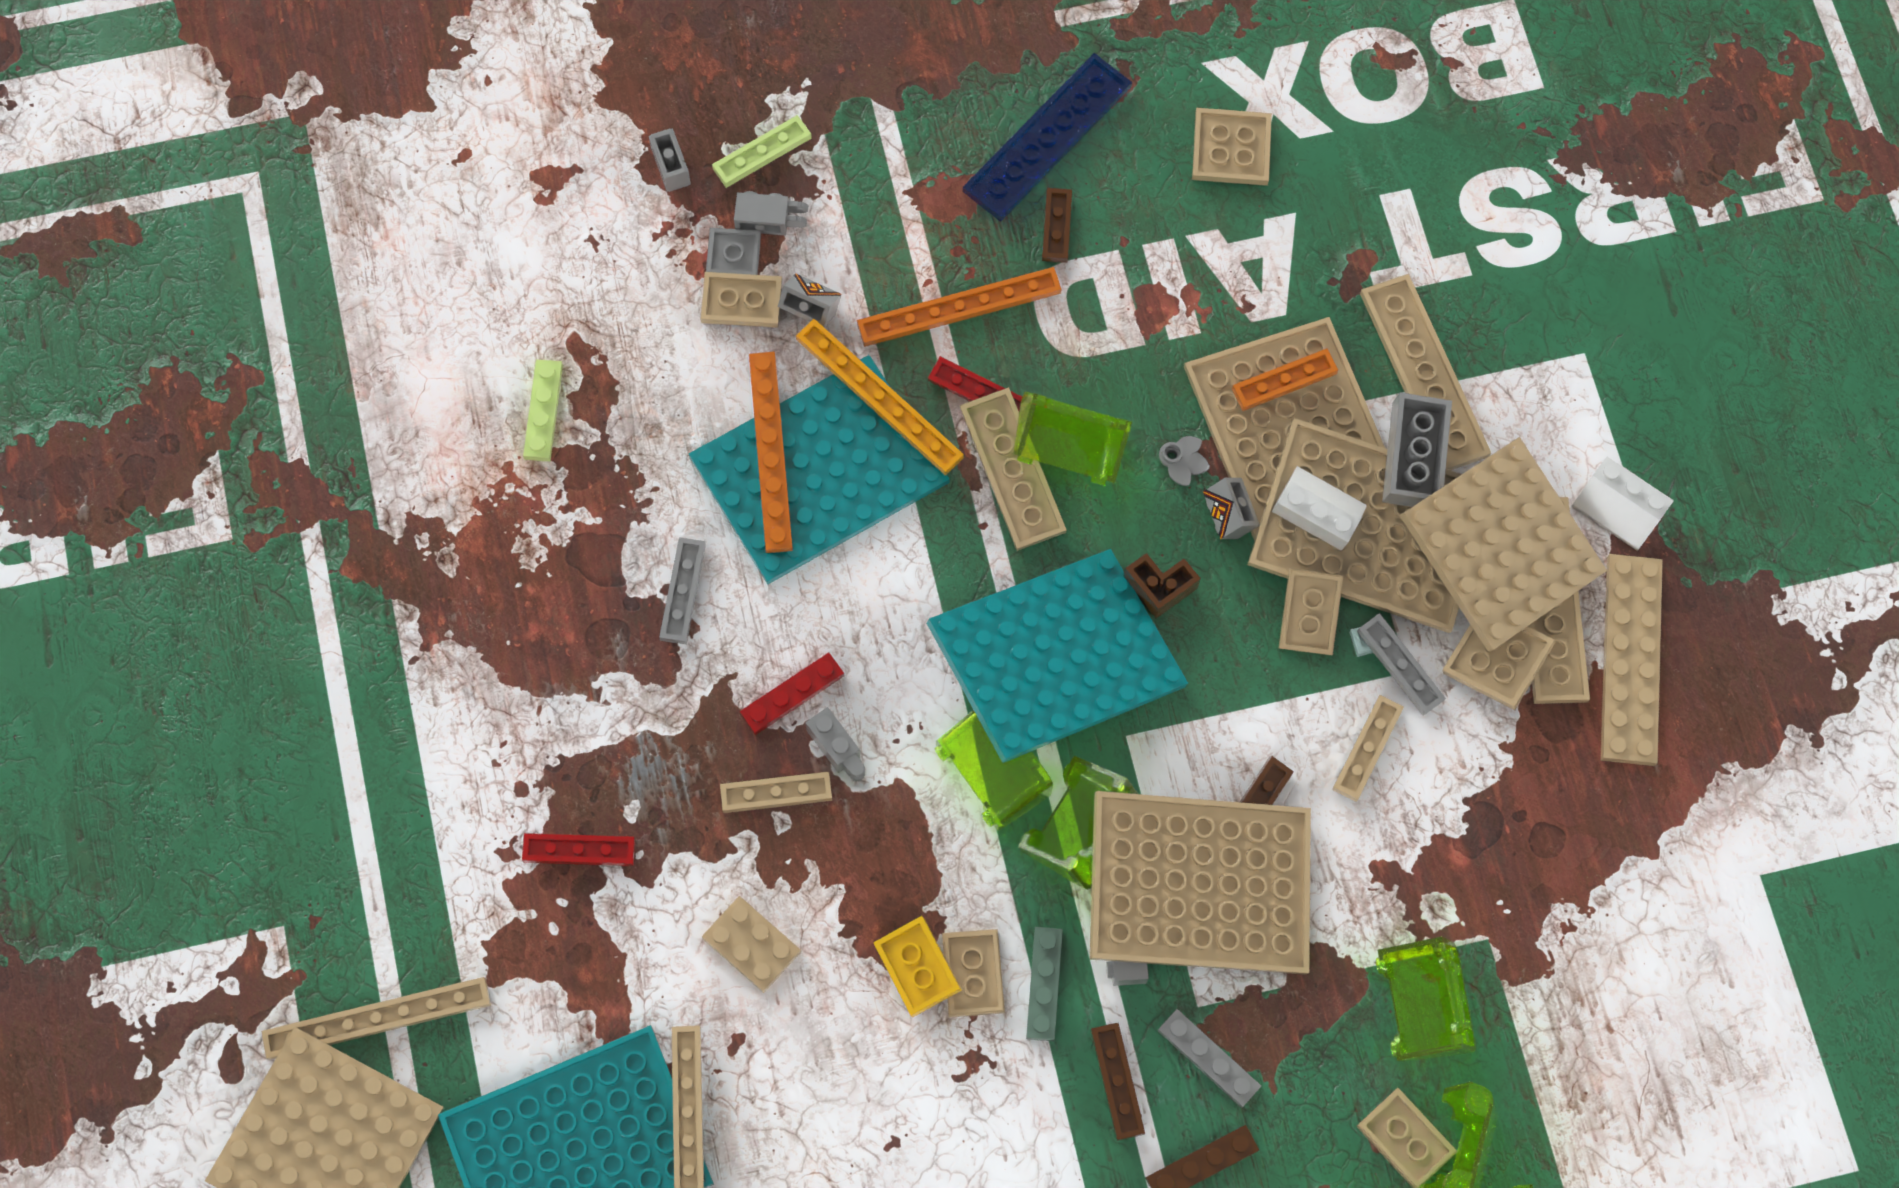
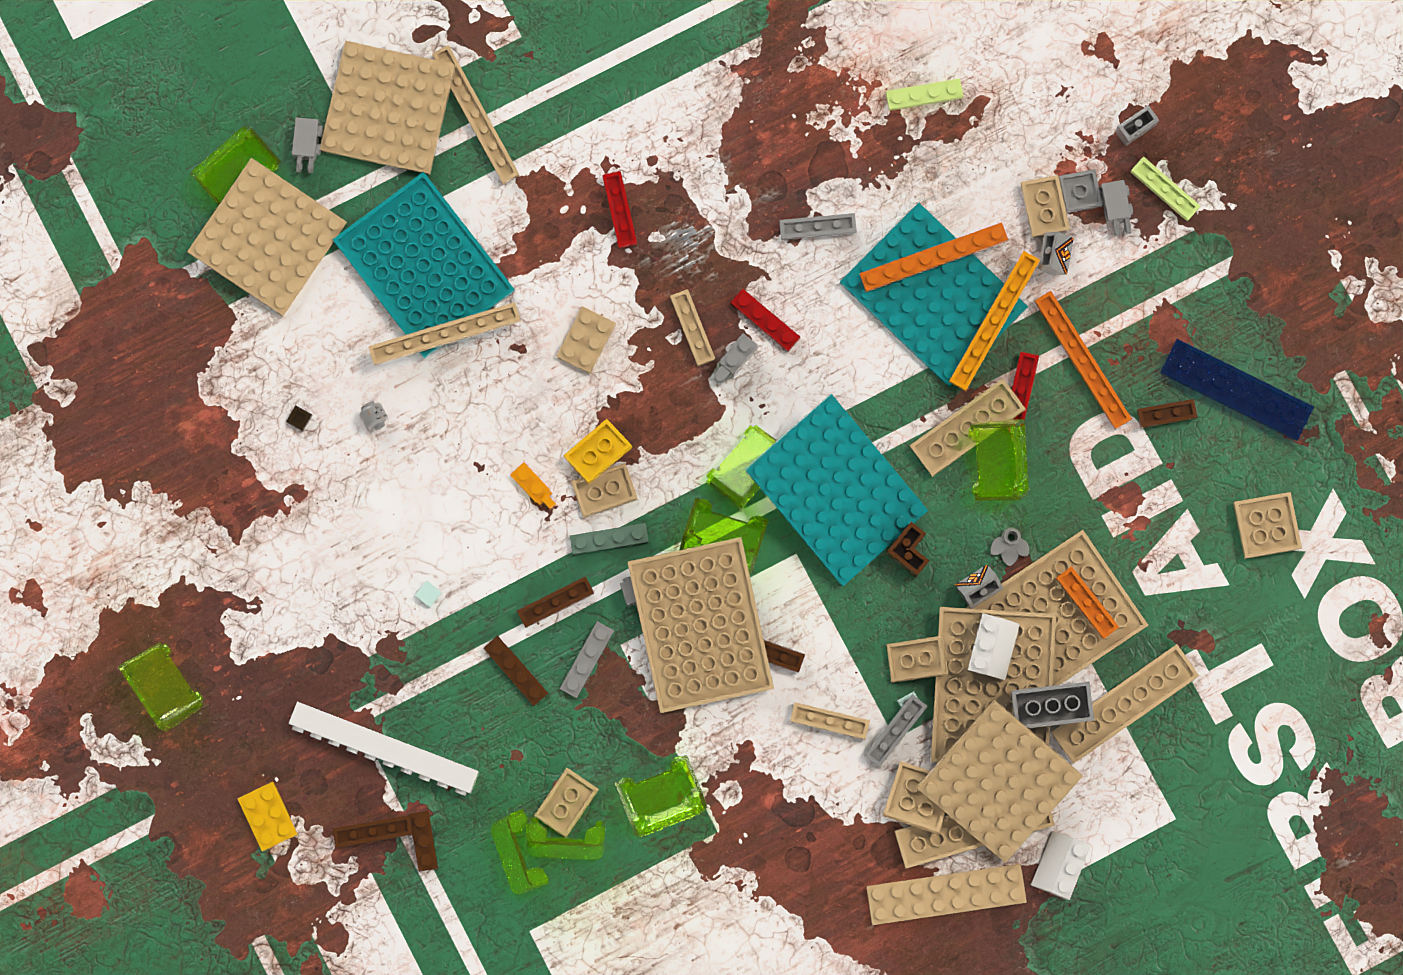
camera: 75 degrees right, 10 degrees up
none -> light orange hinge [510,462,556,510]

